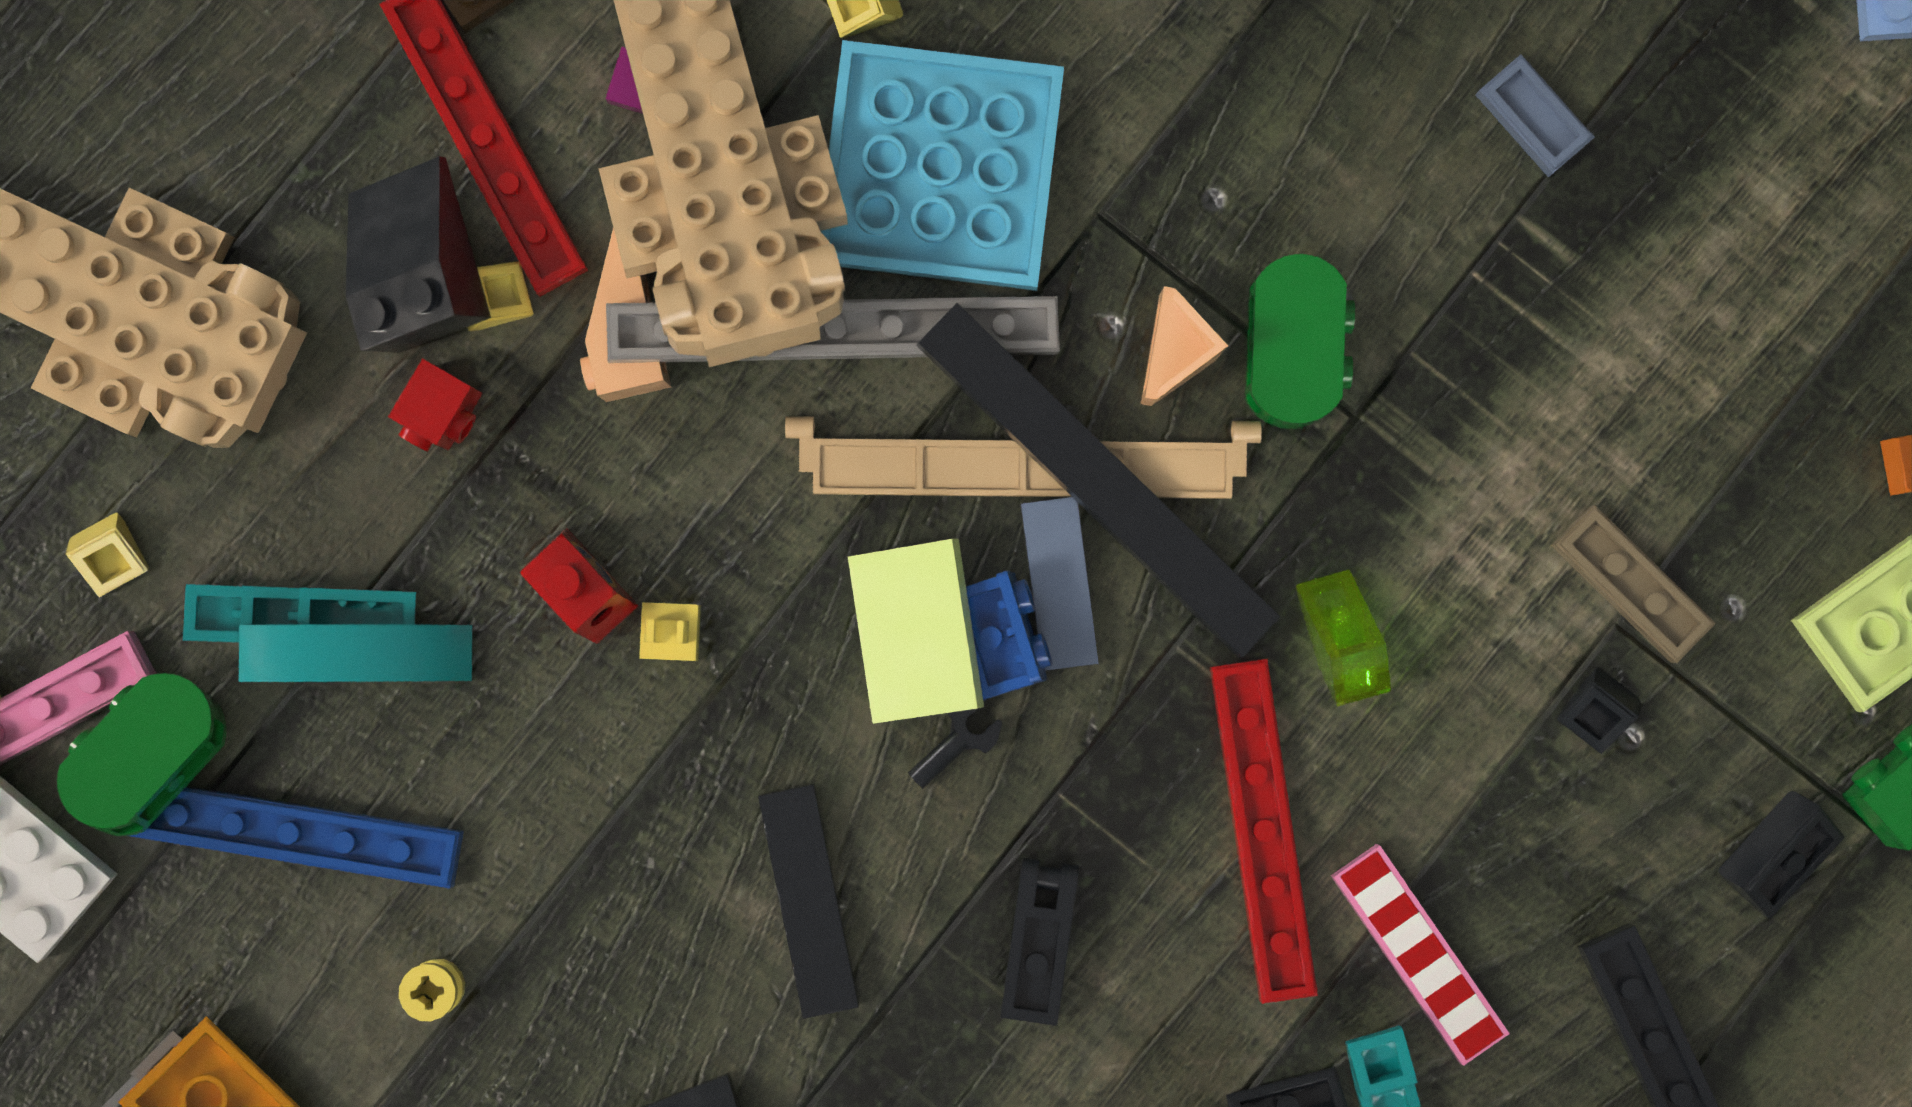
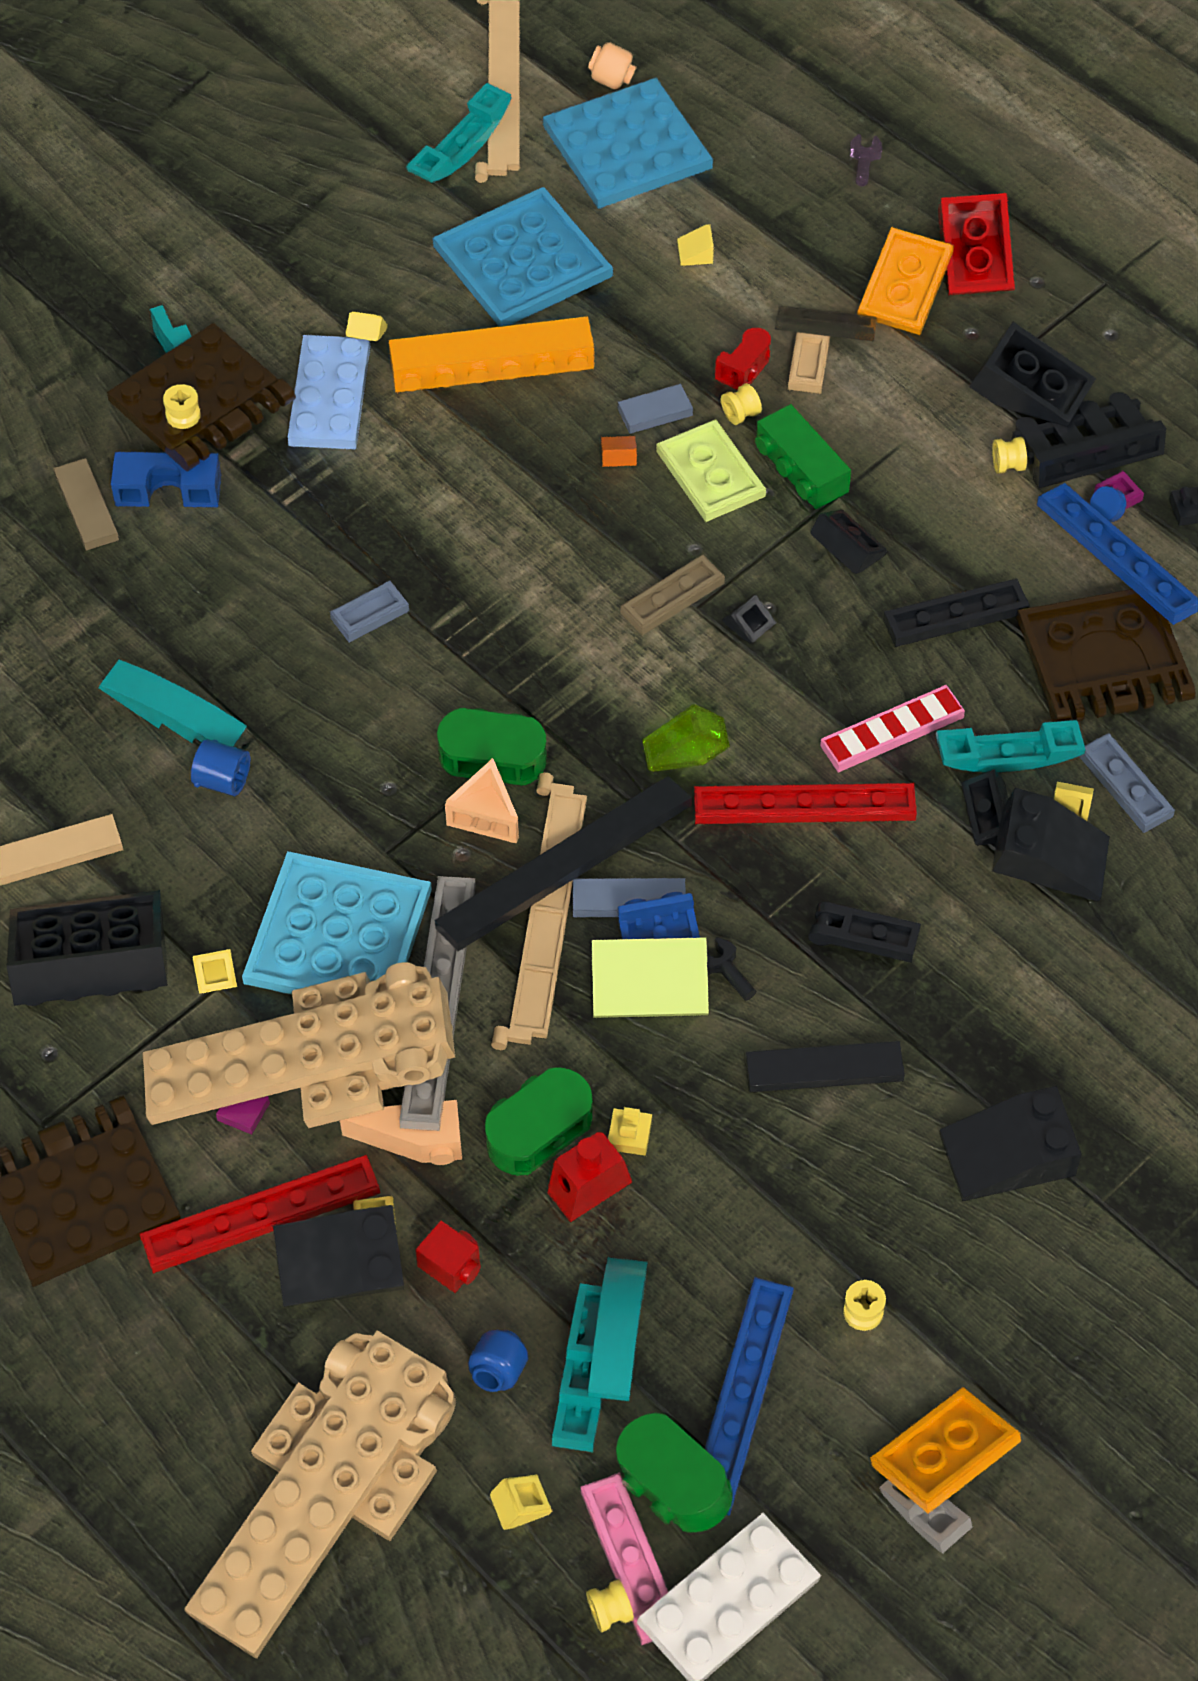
camera: 85 degrees left, 30 degrees down
none -> blue head [468,1330,528,1392]
none -> green brick [485,1068,593,1176]

